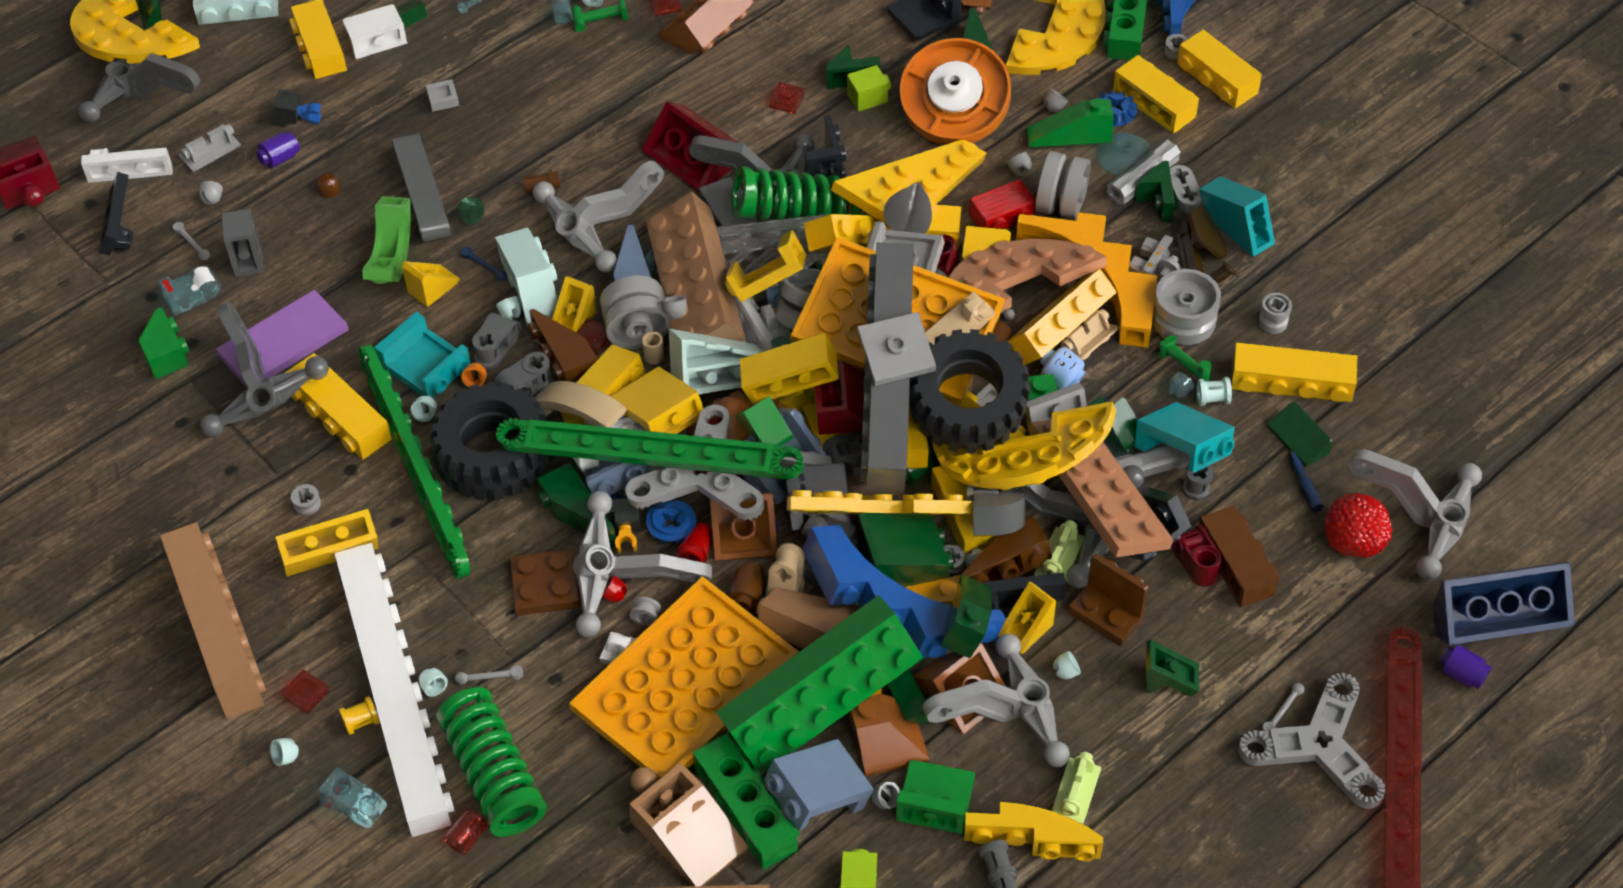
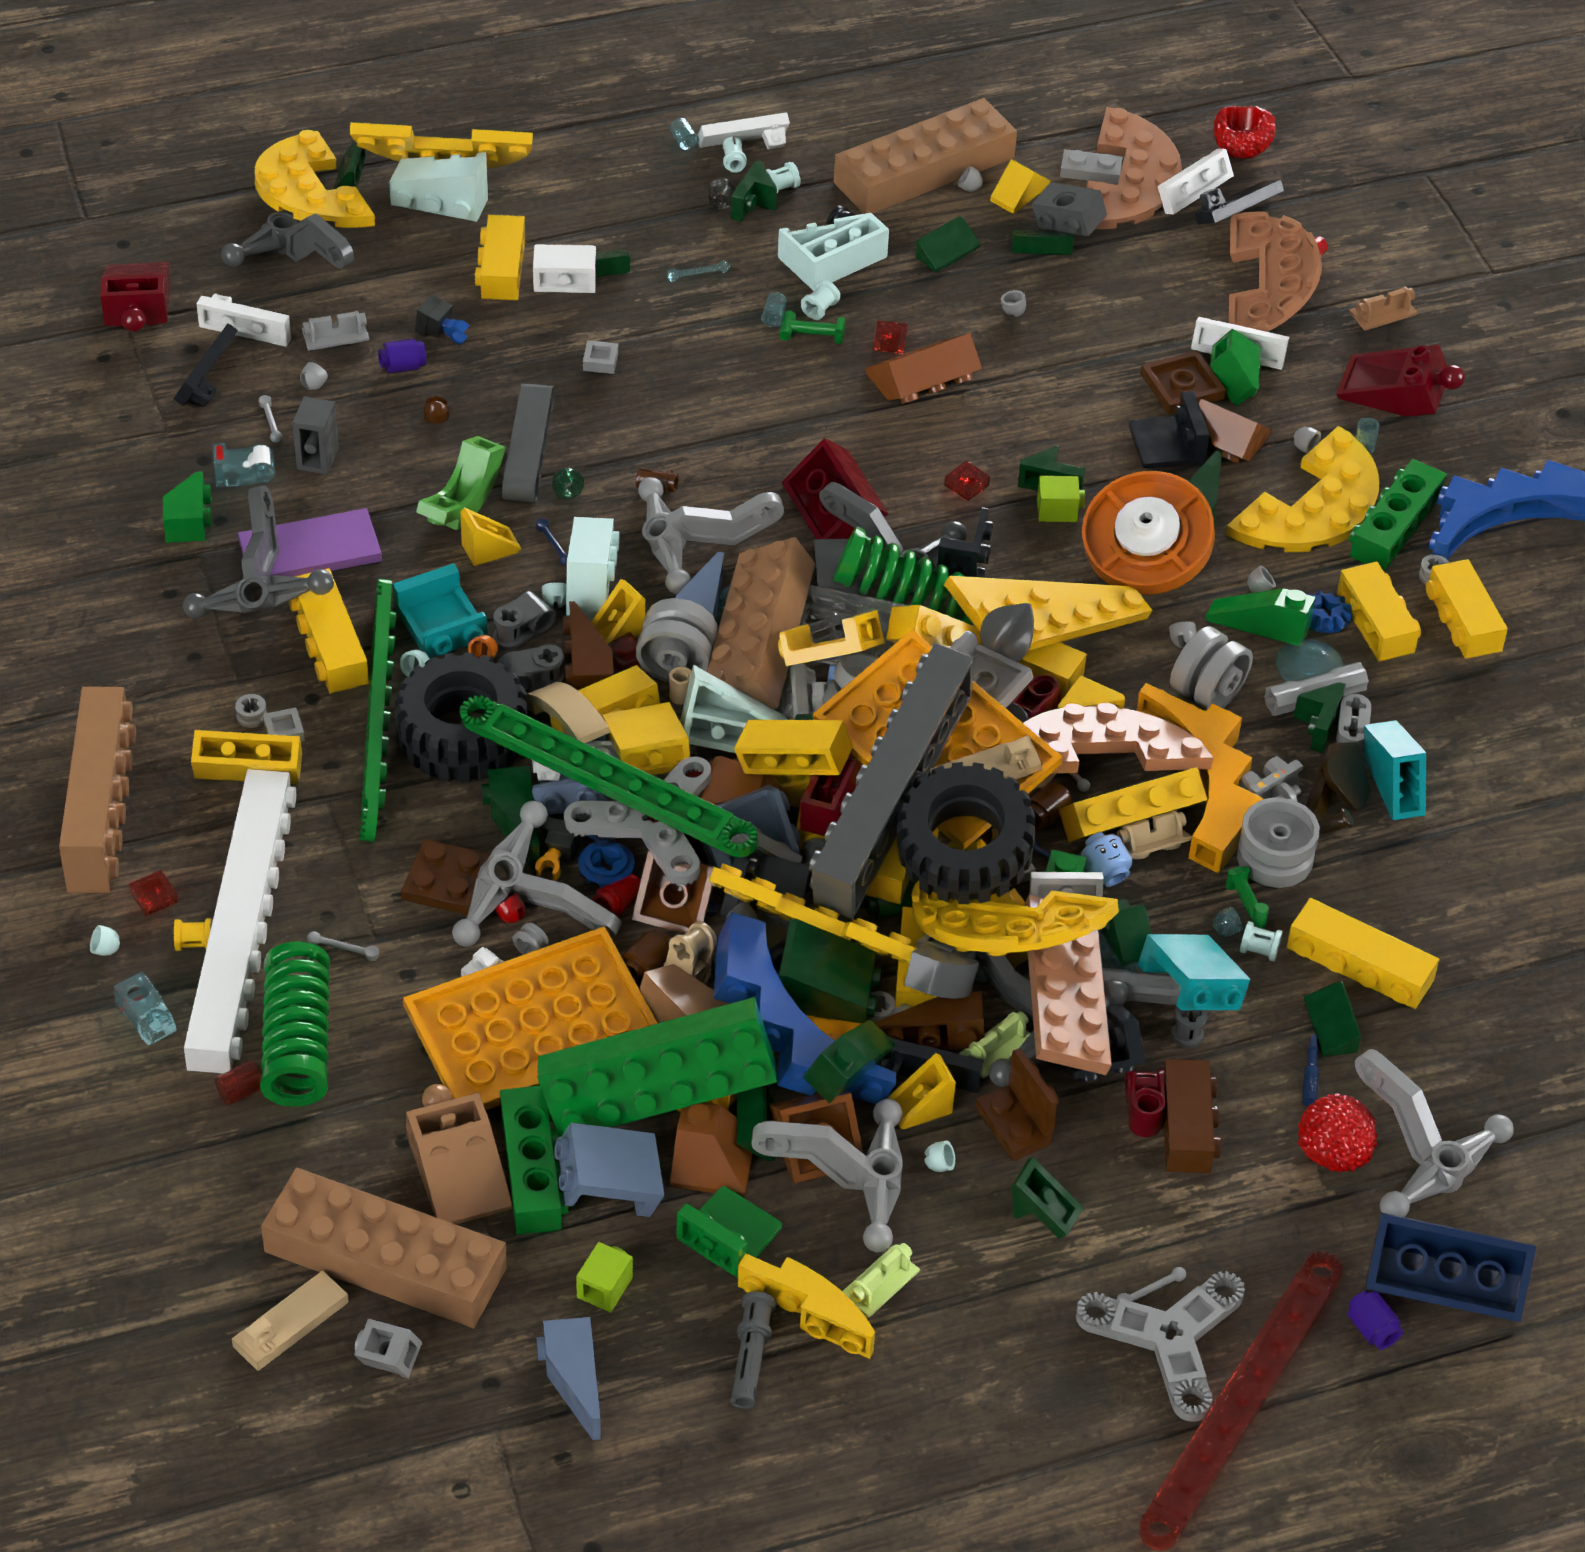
camera: 20 degrees right, 5 degrees down
light aqua hinge [419,668,448,697] -> none
light grey hinge [662,295,687,319] -> none
green slope [735,396,794,446] -> none
light grey plate [857,312,936,386] -> none
light grey hinge [871,782,900,809] -> none
red brick [969,179,1036,230] -> none
light grey wheel [1258,293,1292,334] -> none
none -> light grey plate [262,707,305,742]

